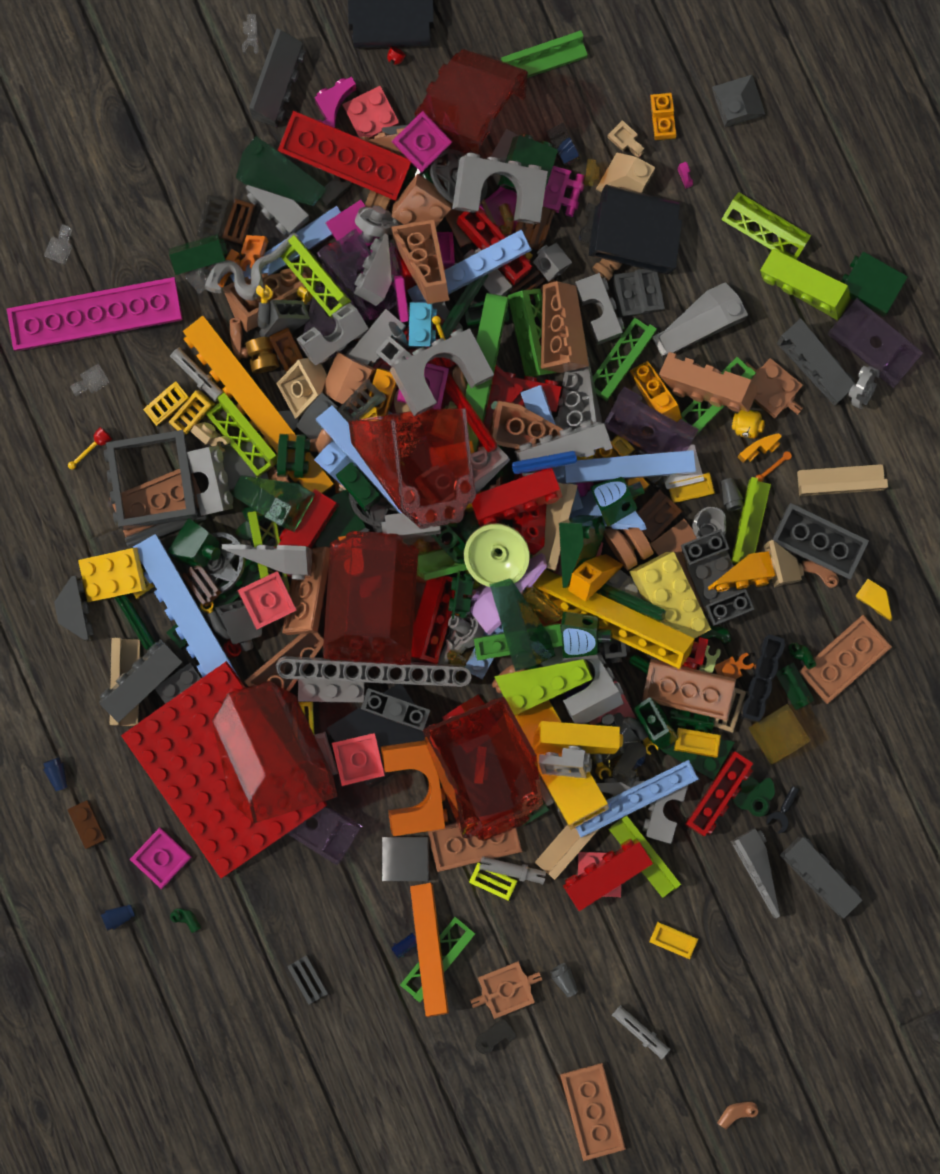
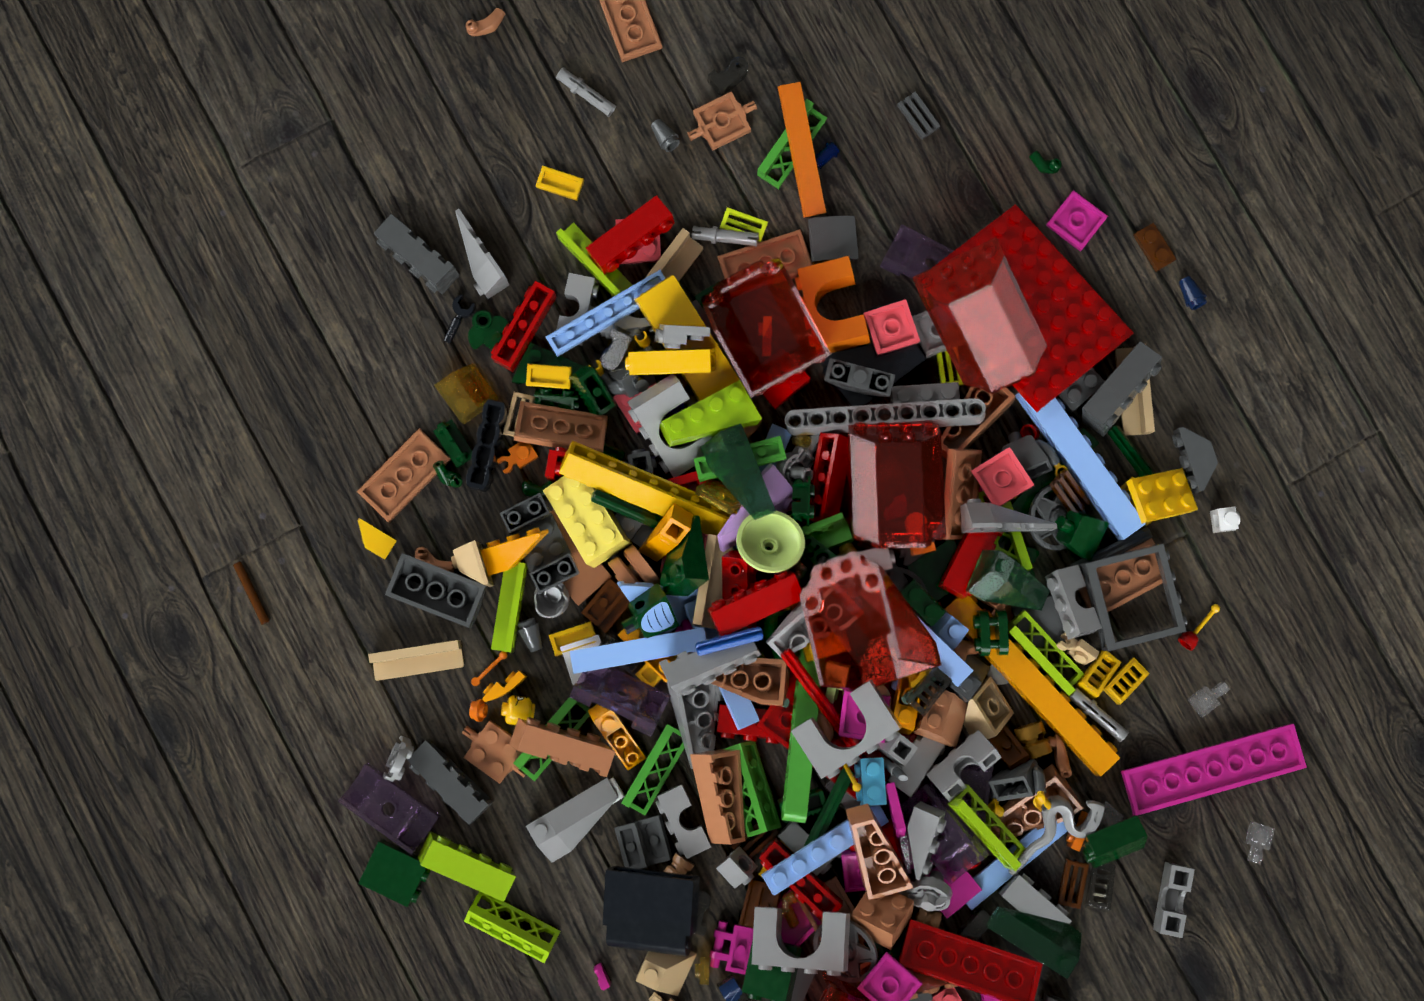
camera: 175 degrees right, 0 degrees up
dark blue cone [101,904,135,931] -> none
orange plate [240,235,268,271] -> none
torso [561,612,612,658] -> none
yellowish green plate [699,645,721,673] -> none
none -> orange plate [469,699,488,722]
none -> light grey arch [1153,862,1195,938]
none -> white brick [1210,507,1240,533]

